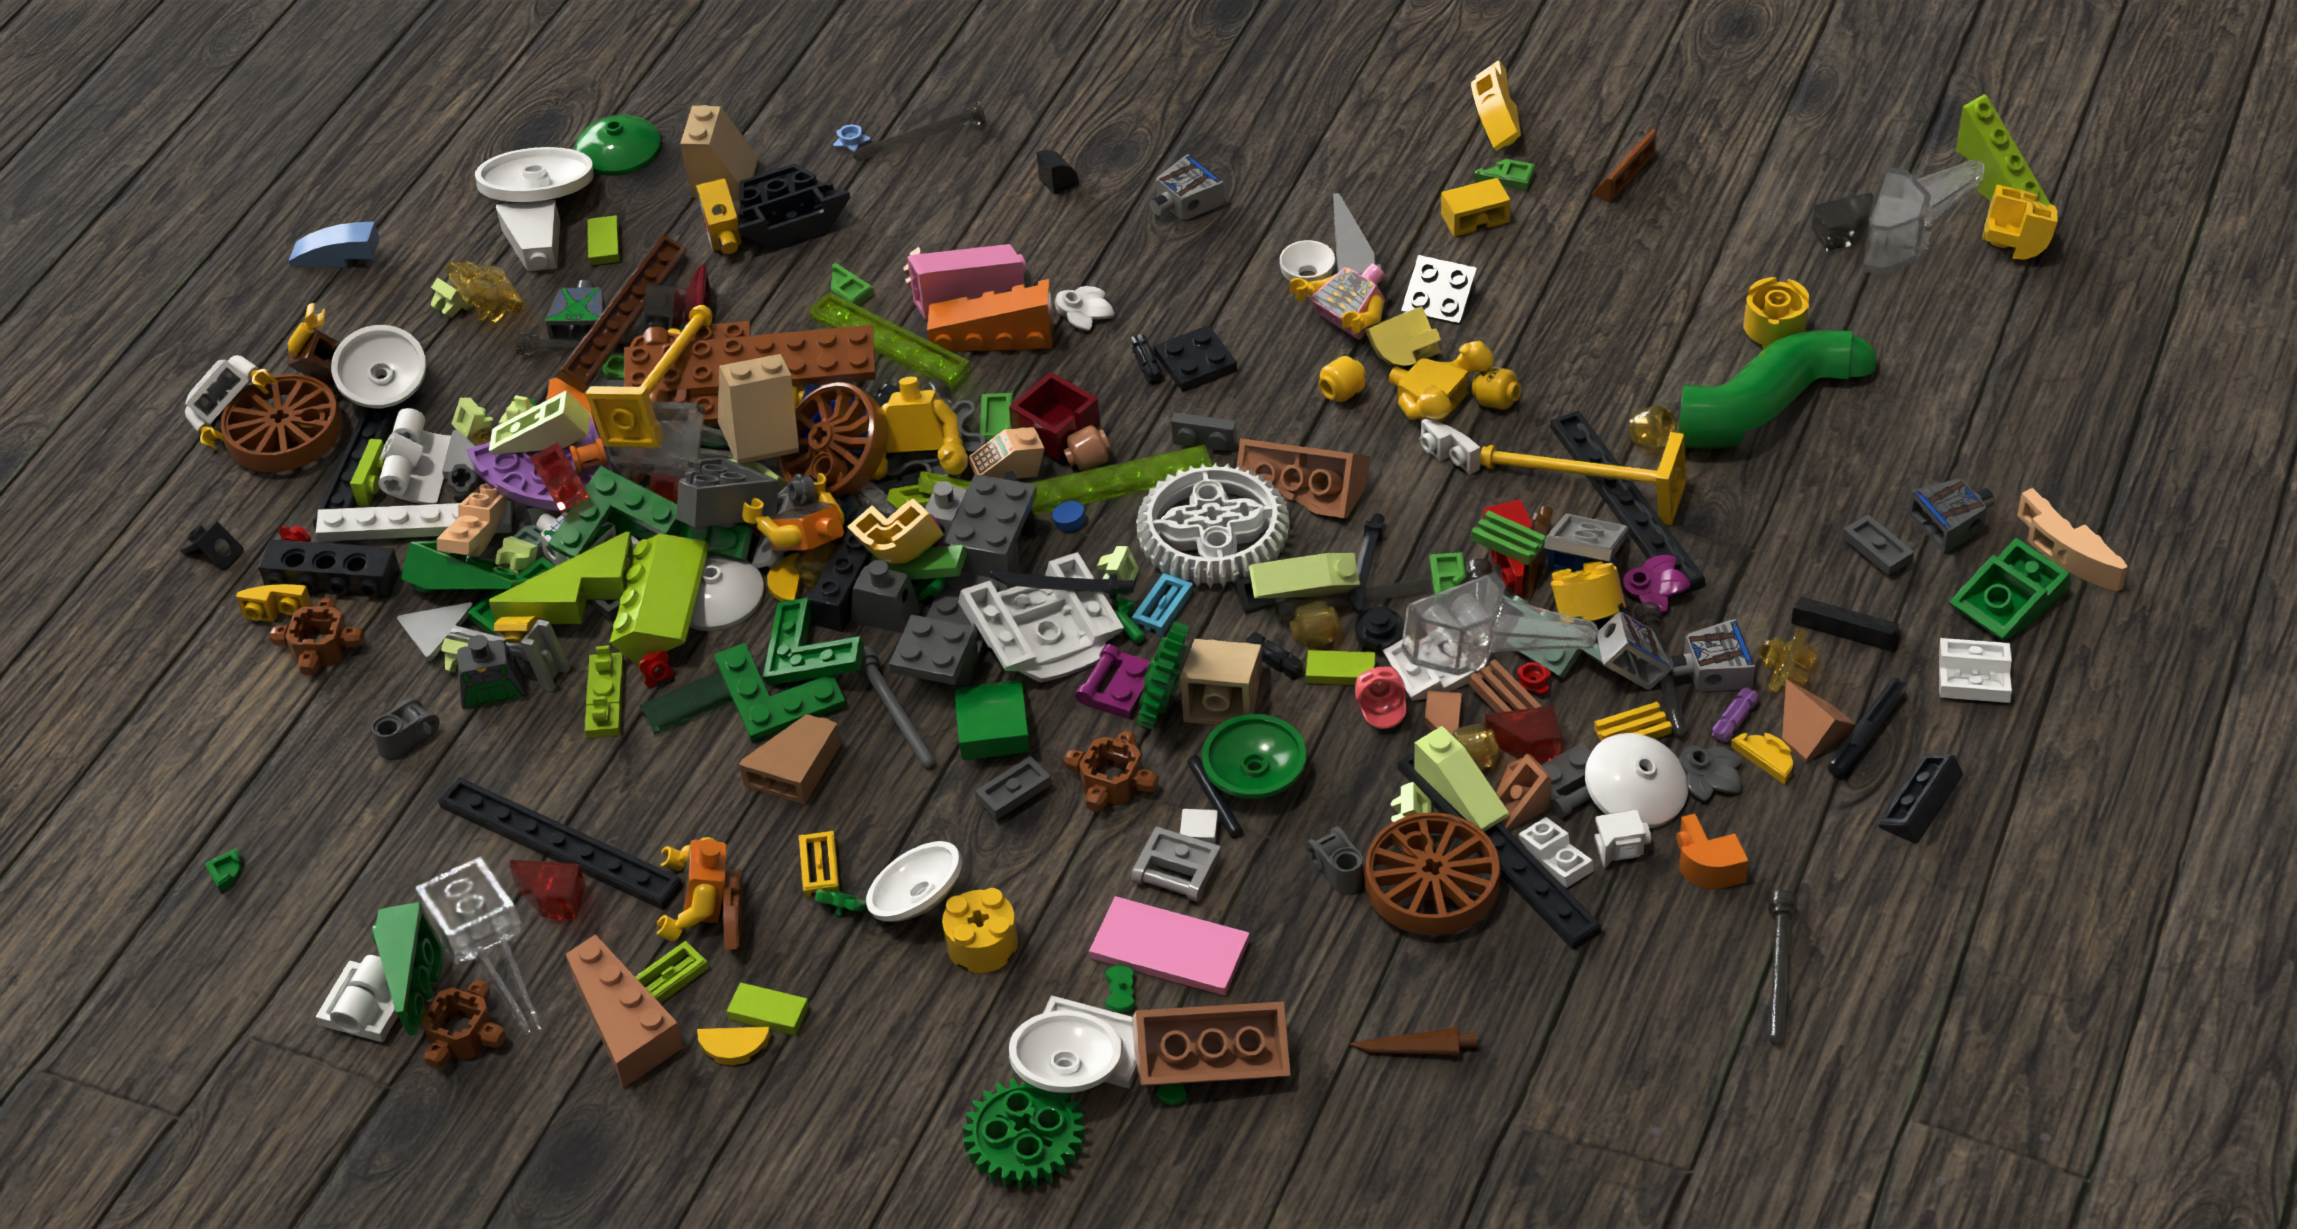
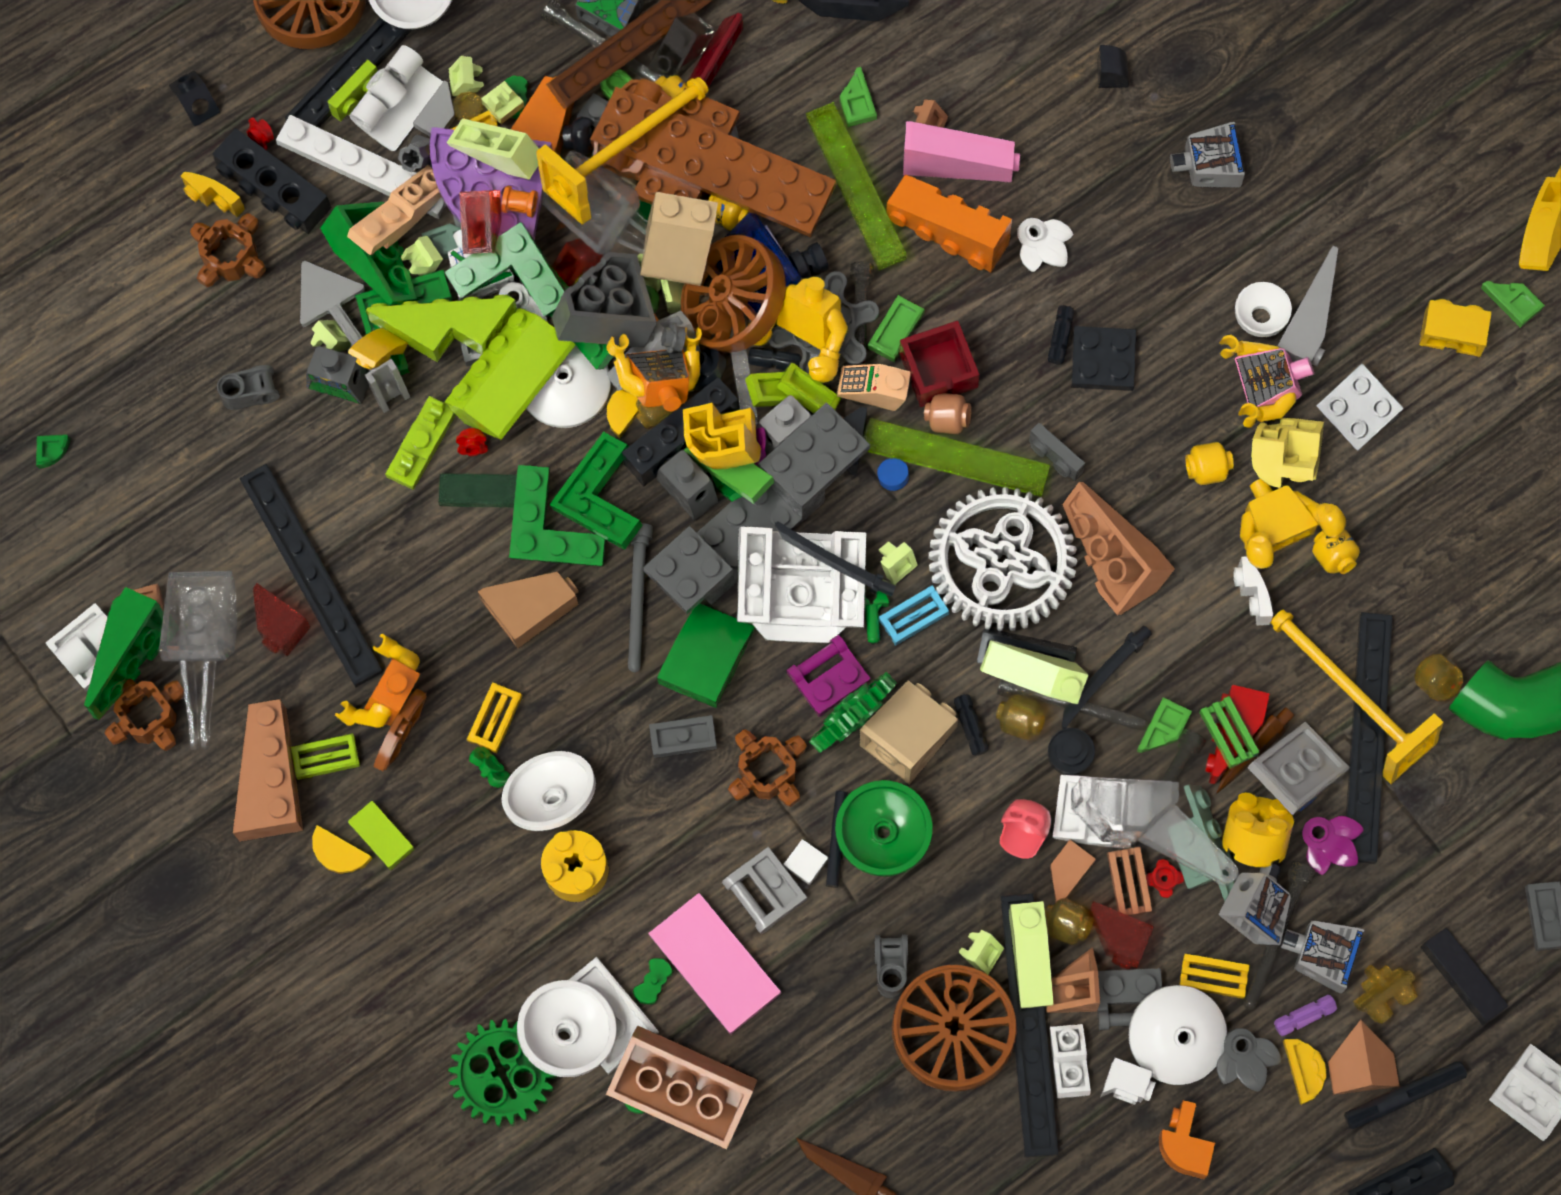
camera: 30 degrees right, 25 degrees up
lime tile [1306,650,1375,685] -> none

